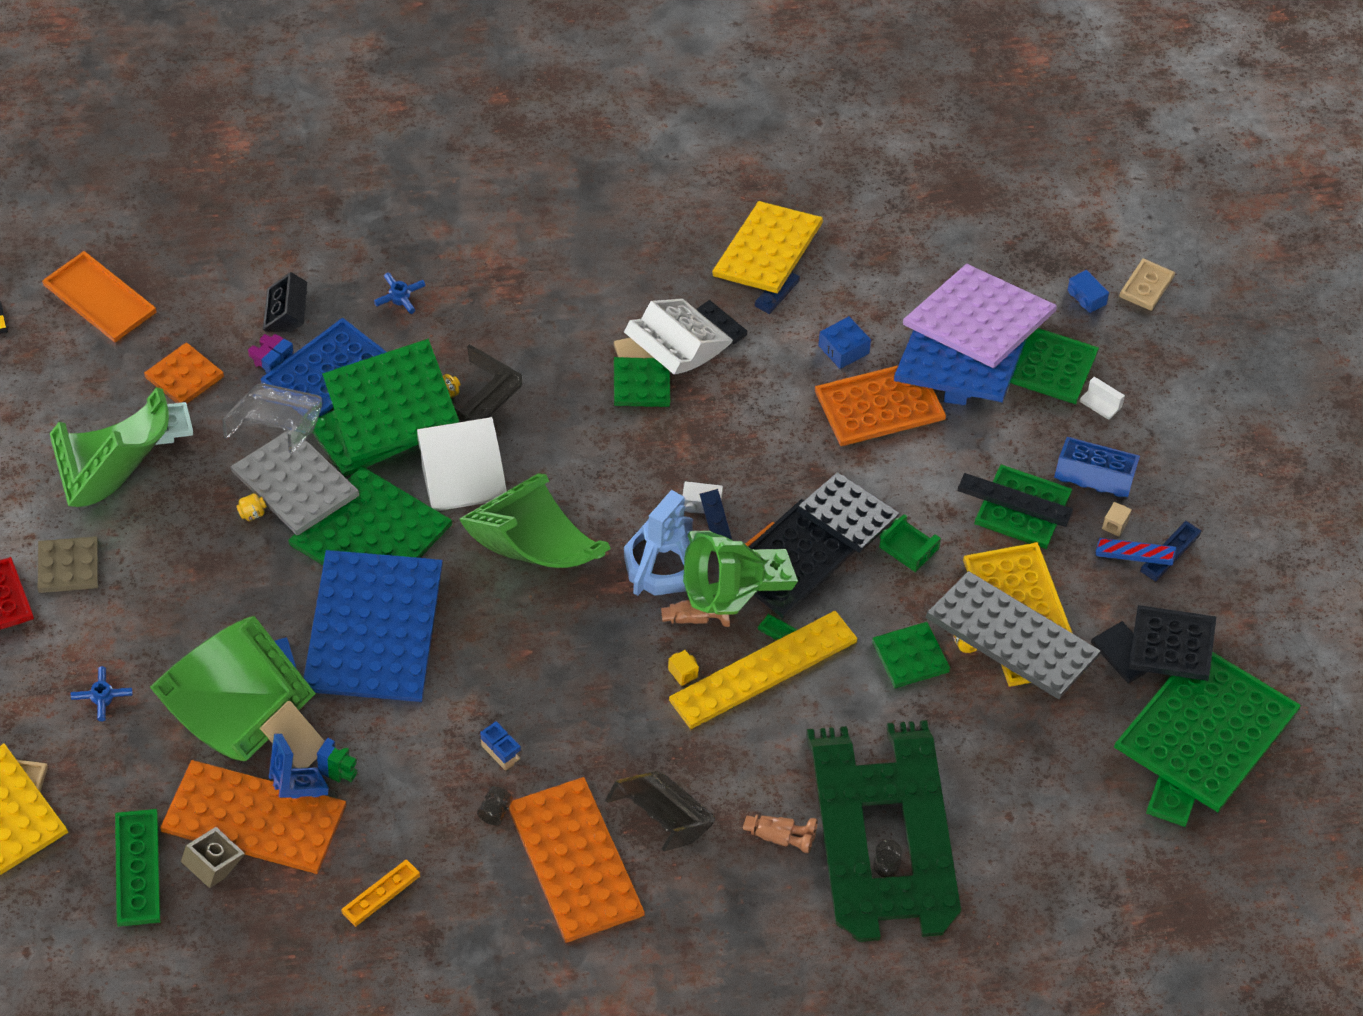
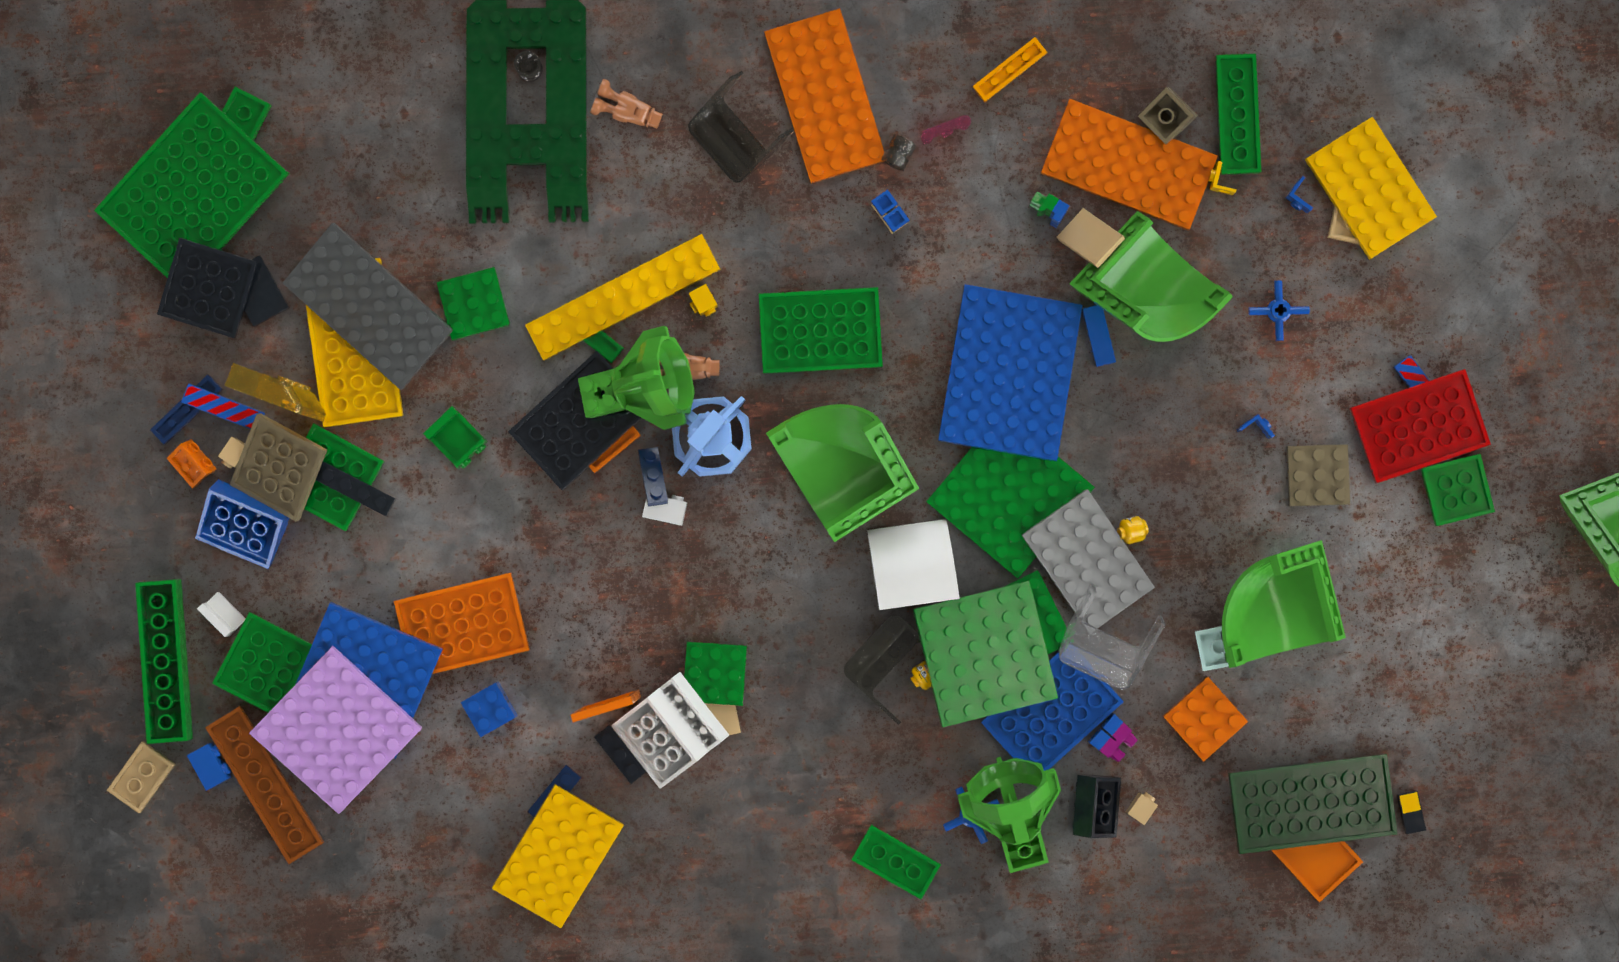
camera: 175 degrees left, 35 degrees up
blue bracket [269,734,329,798] -> none
plate [797,472,900,553] -> none
none -> green brick [135,579,193,744]
none -> orange bracket [167,439,216,489]
none -> dark orange plate [205,706,324,864]
none -> clear yellow windscreen [225,363,326,422]
none -> dark tan plate [229,413,327,522]
none -> orange tile [570,690,641,722]
none -> green plate [759,287,883,374]
none -> green plate [851,824,941,900]
none -> clear pink plate [921,115,971,144]
none -> bright green plate [958,756,1061,873]
none -> tan brick [1125,792,1158,825]
none -> yellow bracket [1208,161,1236,195]
none -> dark green plate [1228,754,1398,854]
none -> blue bracket [1236,414,1275,439]
none -> blue bracket [1285,176,1313,213]

